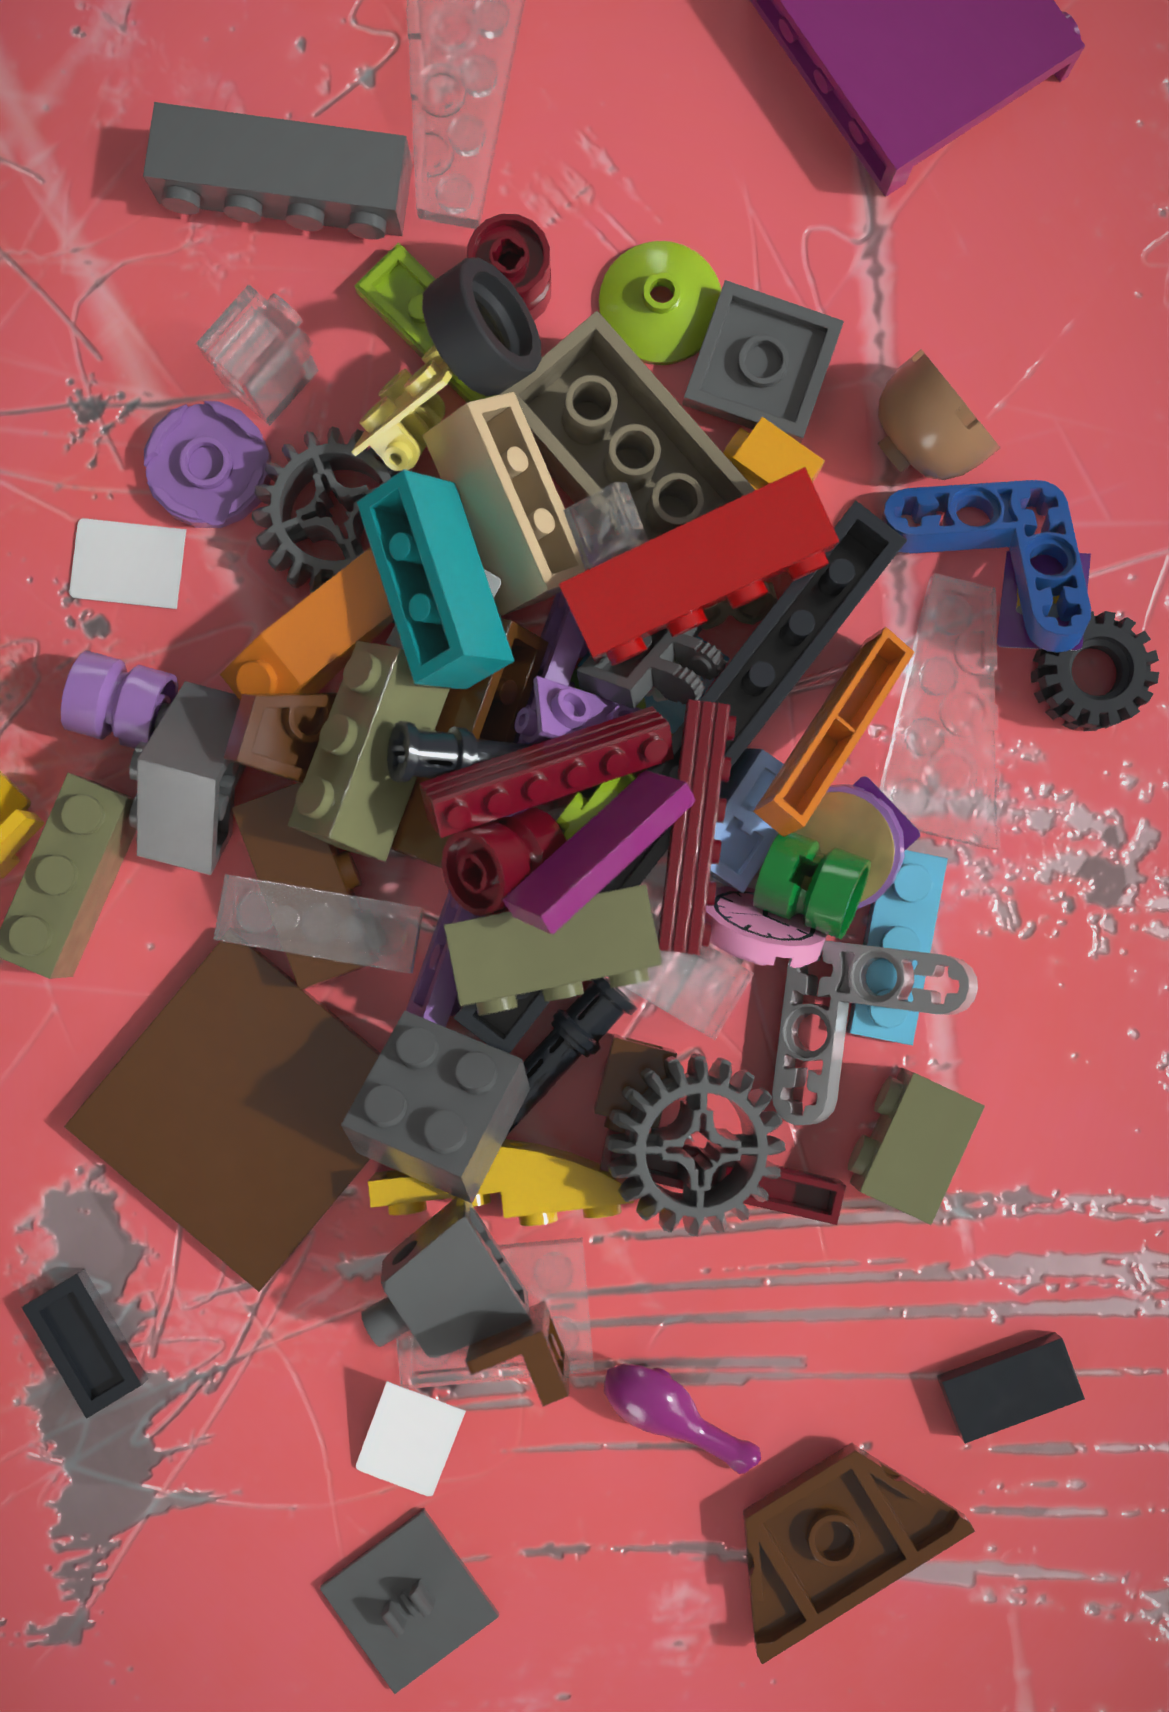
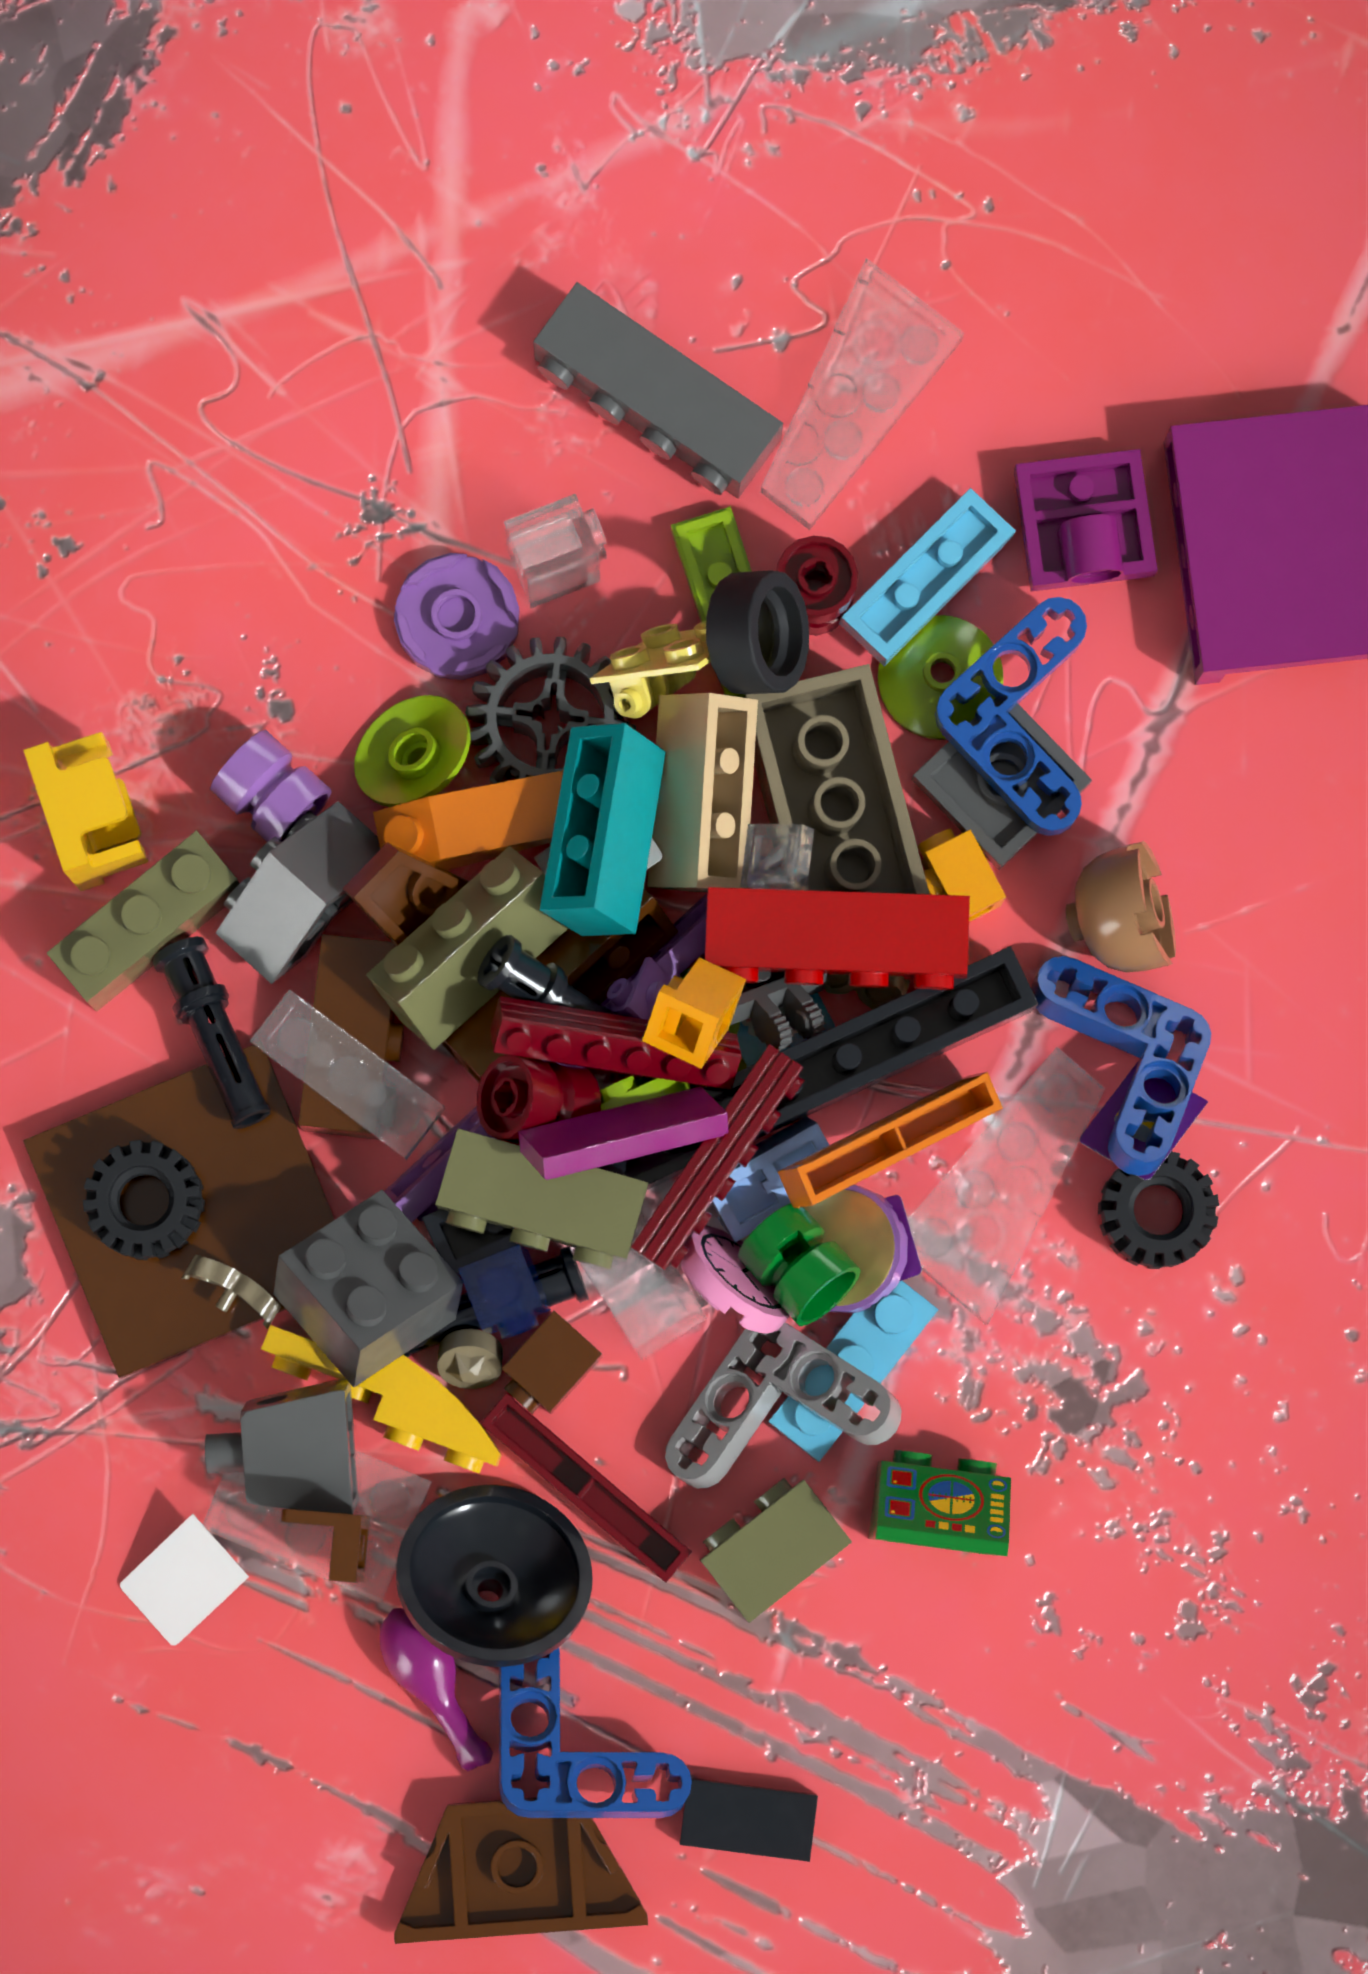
camera: 25 degrees right, 5 degrees down
white sticker [69,518,186,609] -> none
dark grey piece [320,1508,499,1694] -> none
dark grey gear [605,1053,786,1236] -> none
none -> black tyre [83,1140,205,1260]
none -> black pin [152,936,271,1129]
none -> dark tan piece [181,1255,281,1329]
none -> lime dish [354,695,471,807]
none -> black dish [396,1485,593,1667]
none -> dark tan tile [437,1329,503,1389]
none -> clear blue brick [458,1245,551,1339]
none -> blue beam [499,1647,692,1818]
none -> light orange brick [642,957,746,1069]
none -> medium azure plate [839,488,1016,666]
none -> green slope [868,1450,1011,1557]
none -> blue beam [935,597,1087,836]
none -> magenta plate [1014,449,1158,592]

